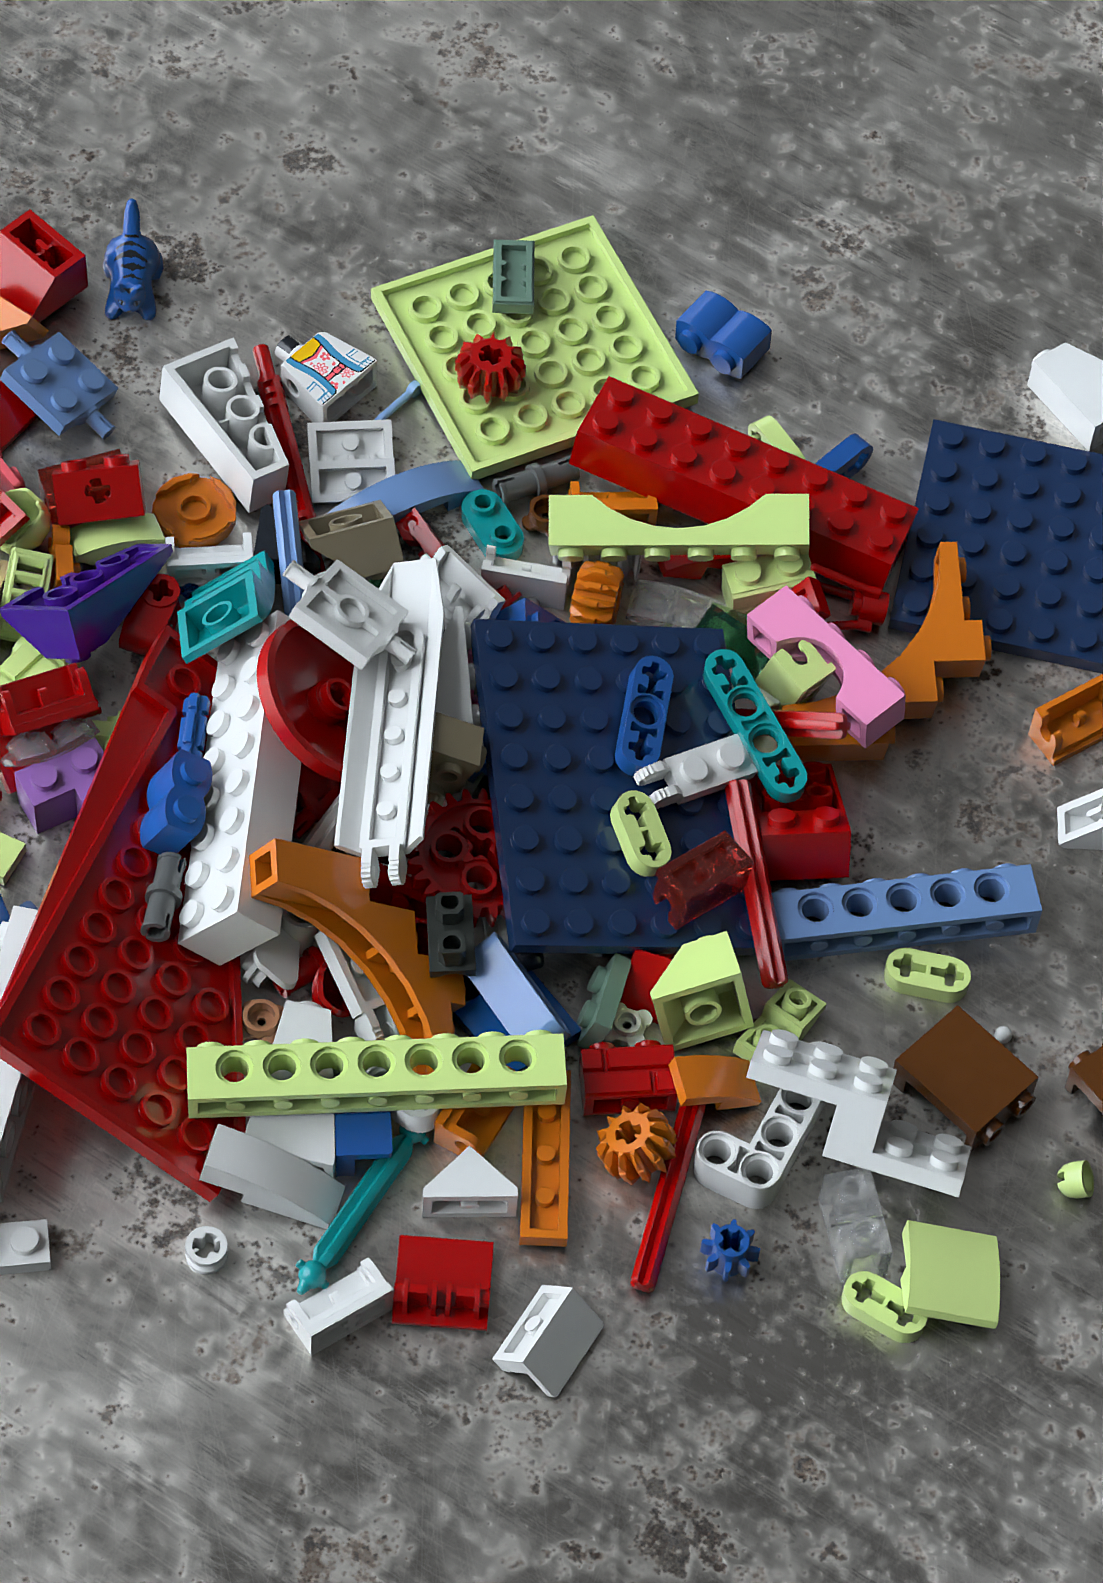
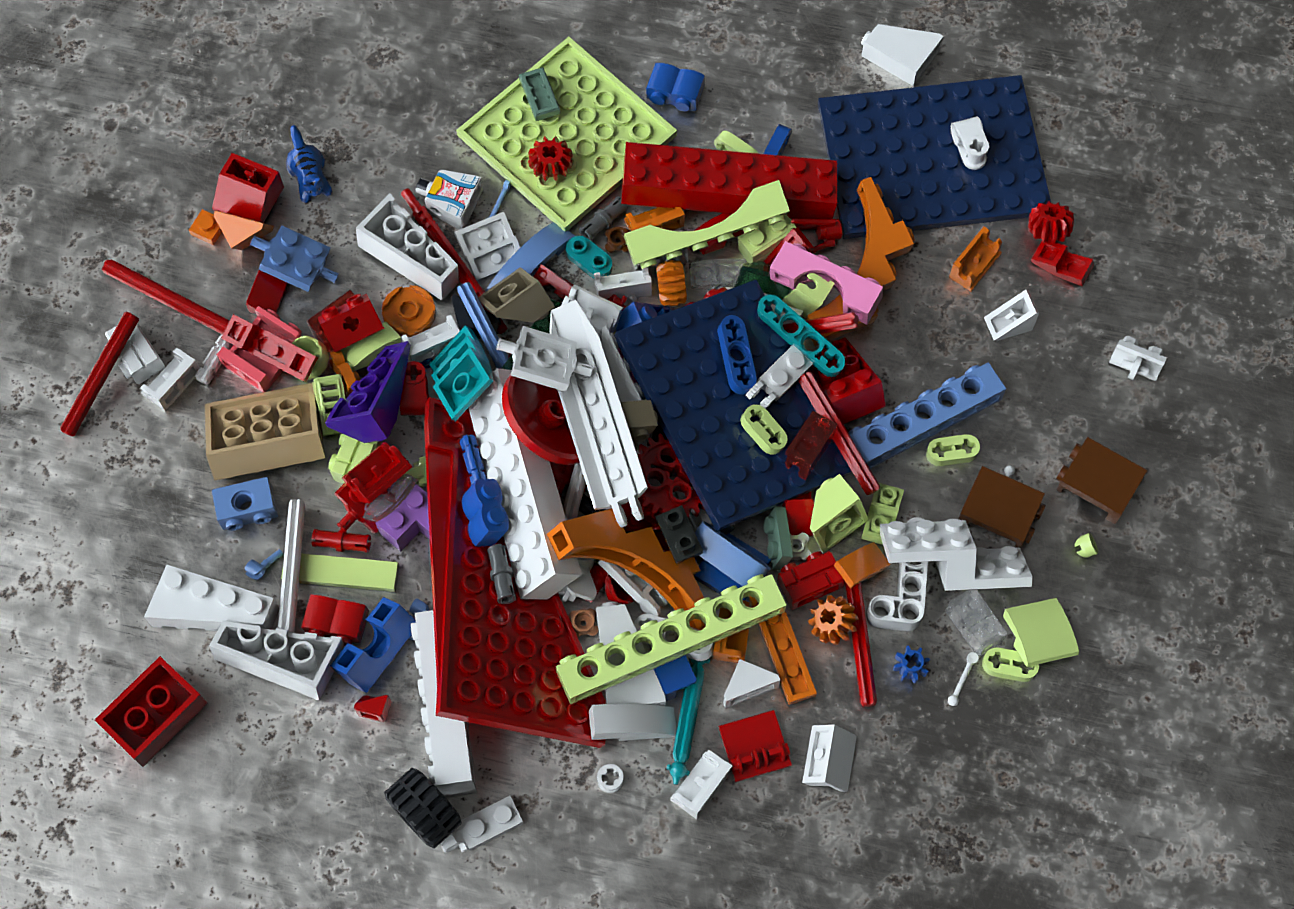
camera: 15 degrees left, 10 degrees up
none -> white hinge [948,652,979,706]

